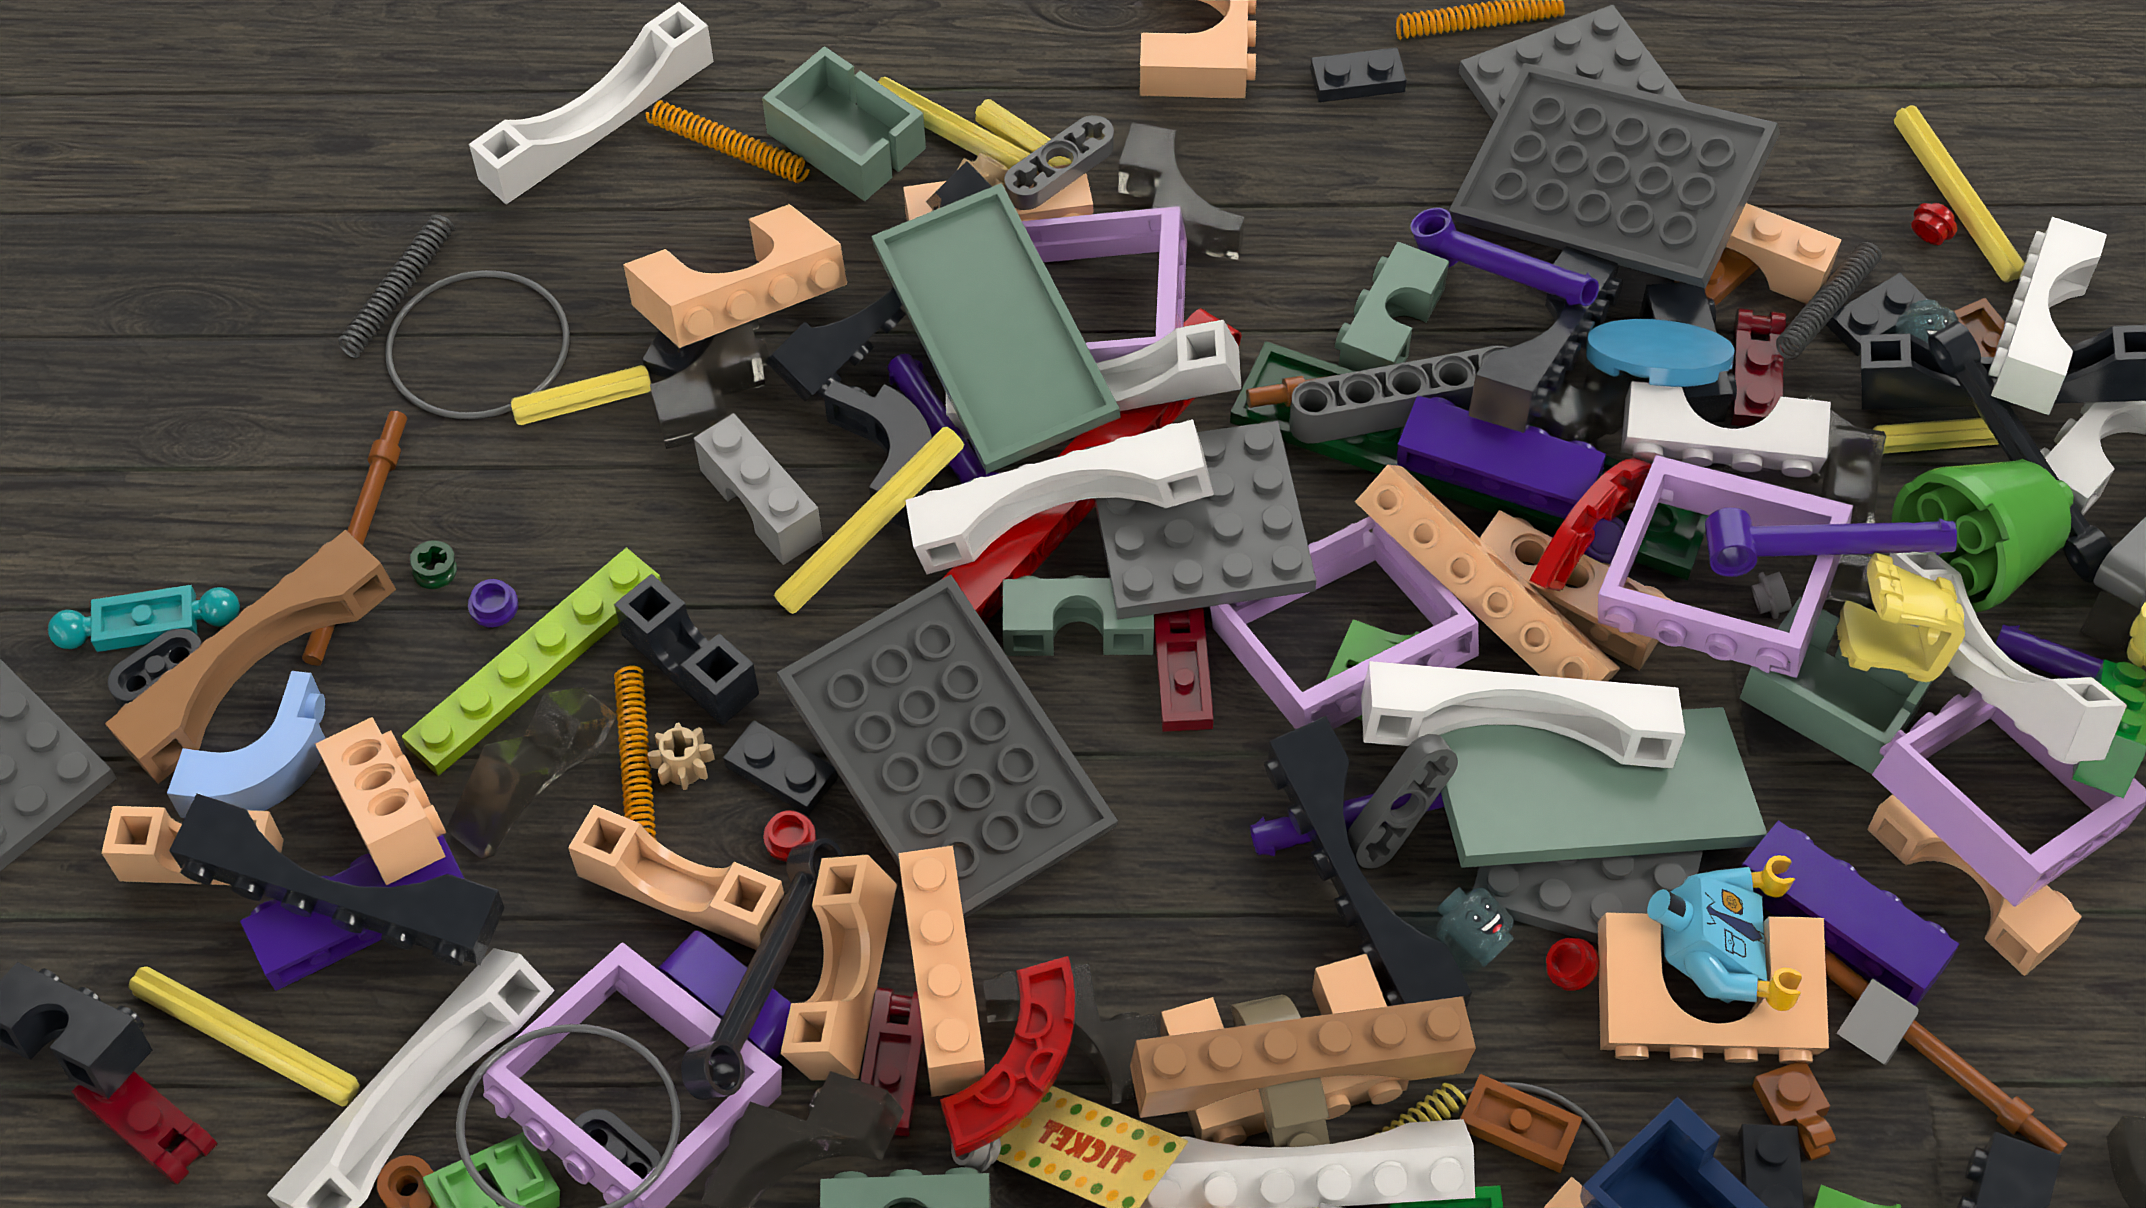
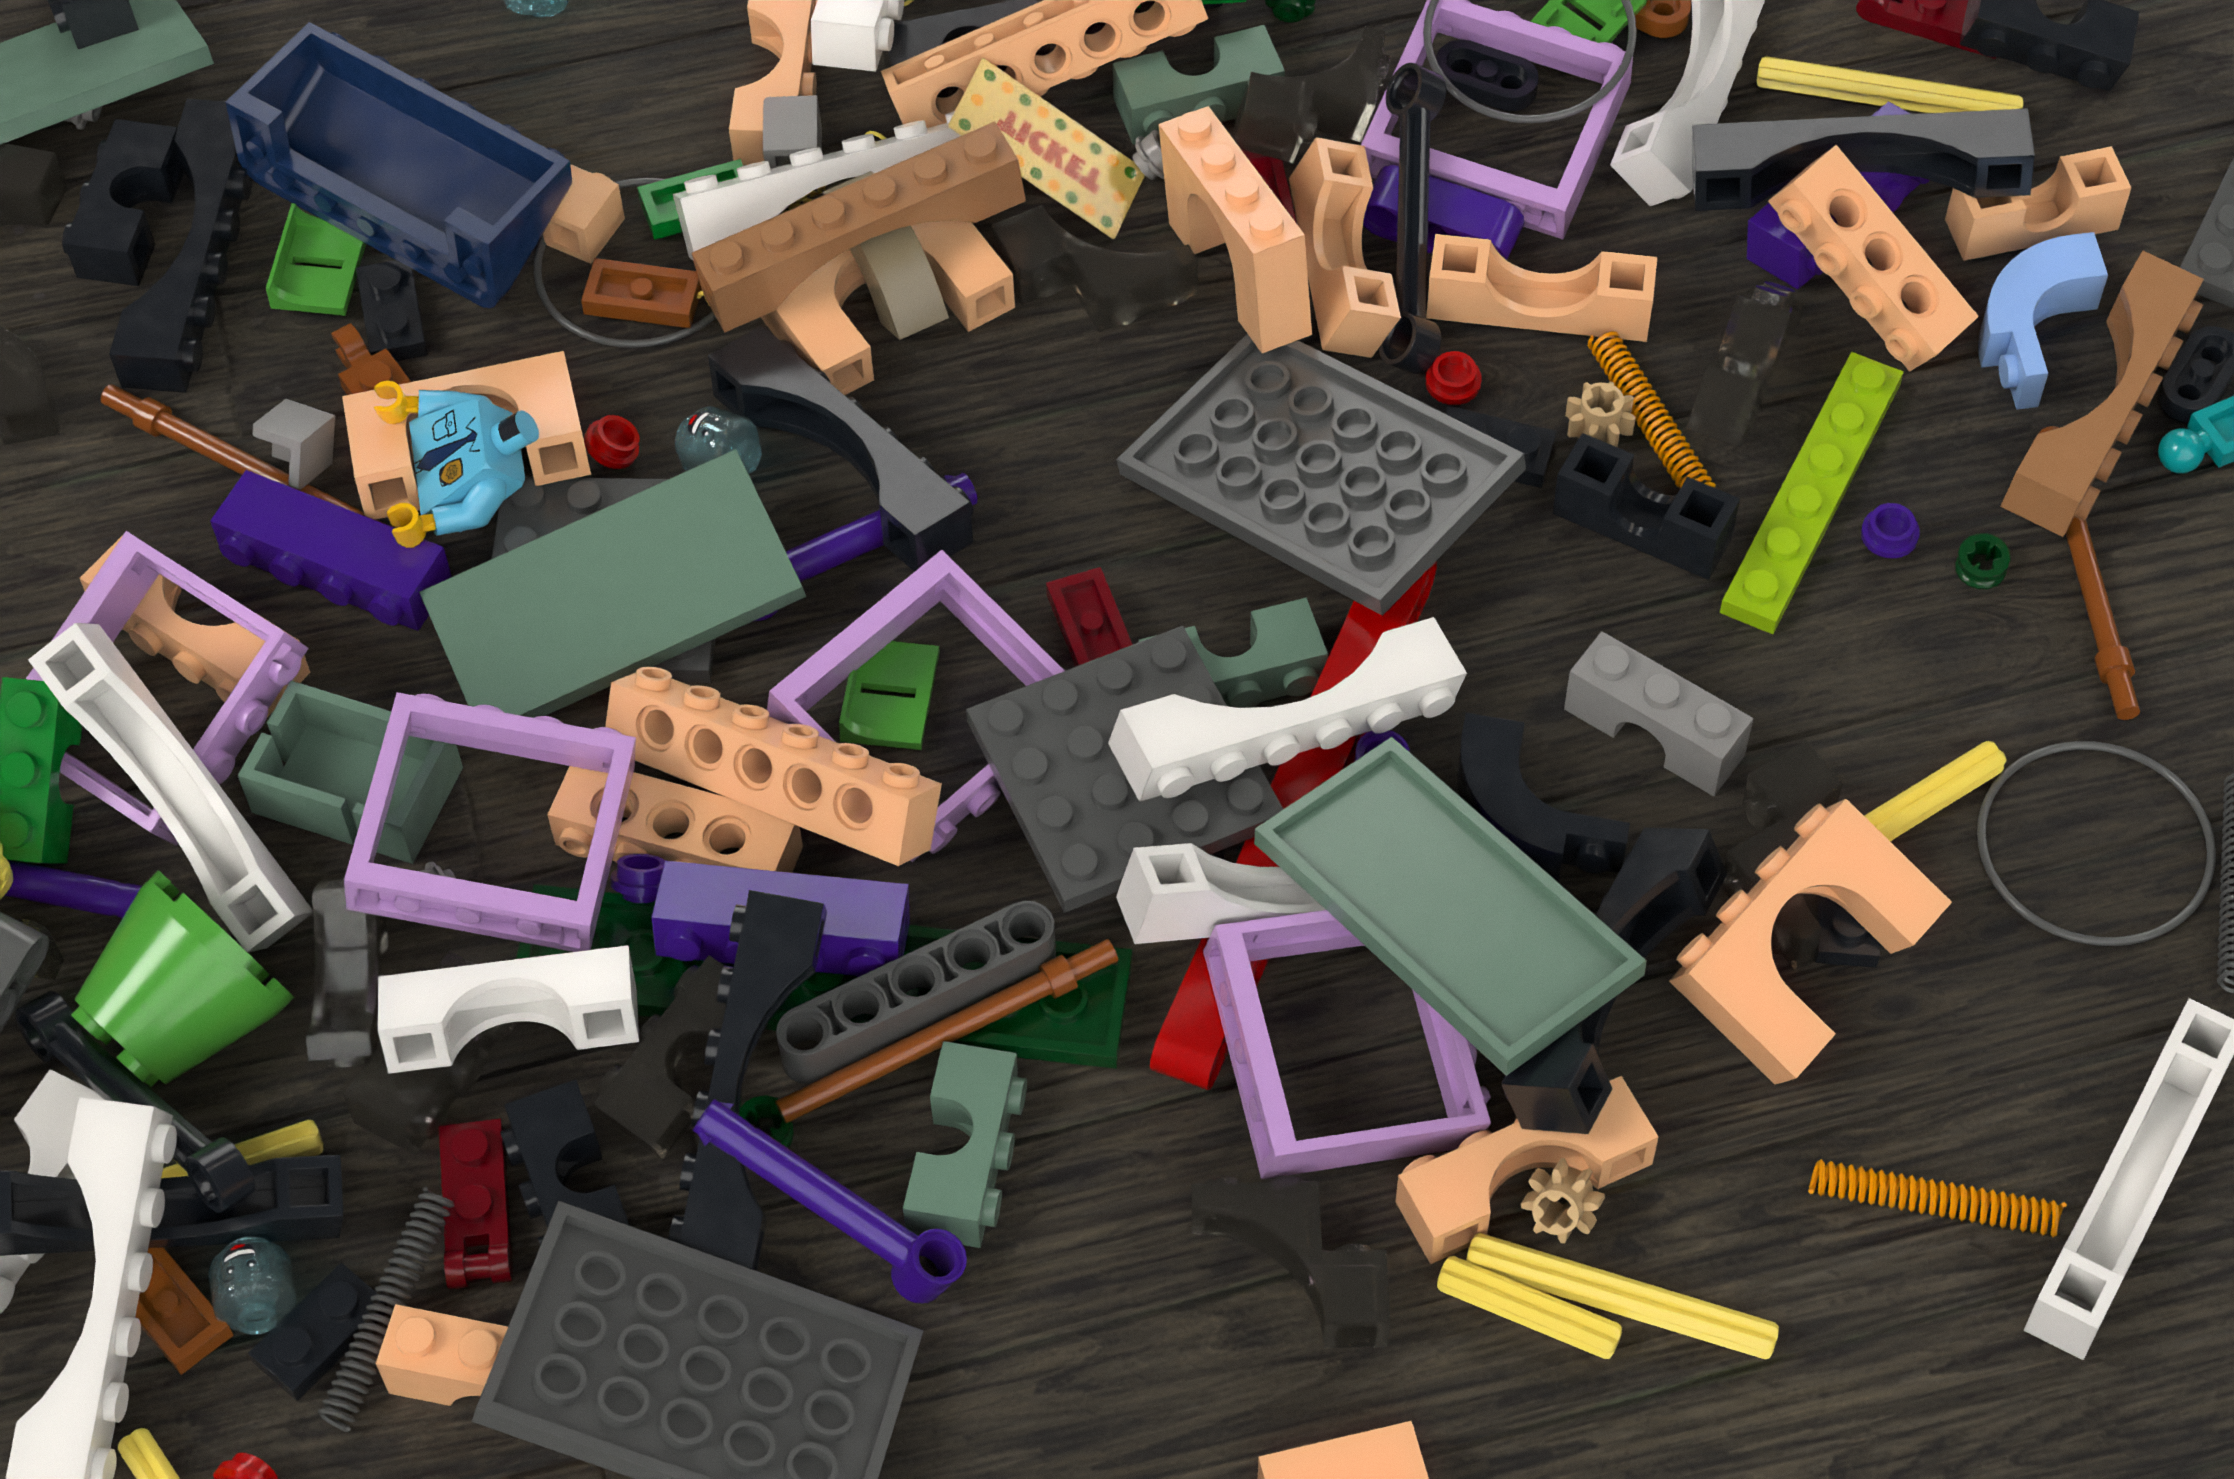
camera: 165 degrees right, 0 degrees up
sand green piece [762,46,926,201] -> none
light yellow axle [774,427,964,614] -> none
red tile [940,956,1075,1157] -> none
dark grey beam [1005,115,1114,210] -> none
dark grey beam [1347,734,1458,868] -> none
white arch [1361,661,1685,769] -> none
red tile [1529,458,1652,591] -> none
dark azure tile [1586,319,1735,387] -> none
dark purple piece [1705,508,1957,577] -> none
light yellow piece [1837,553,1965,682] -> none

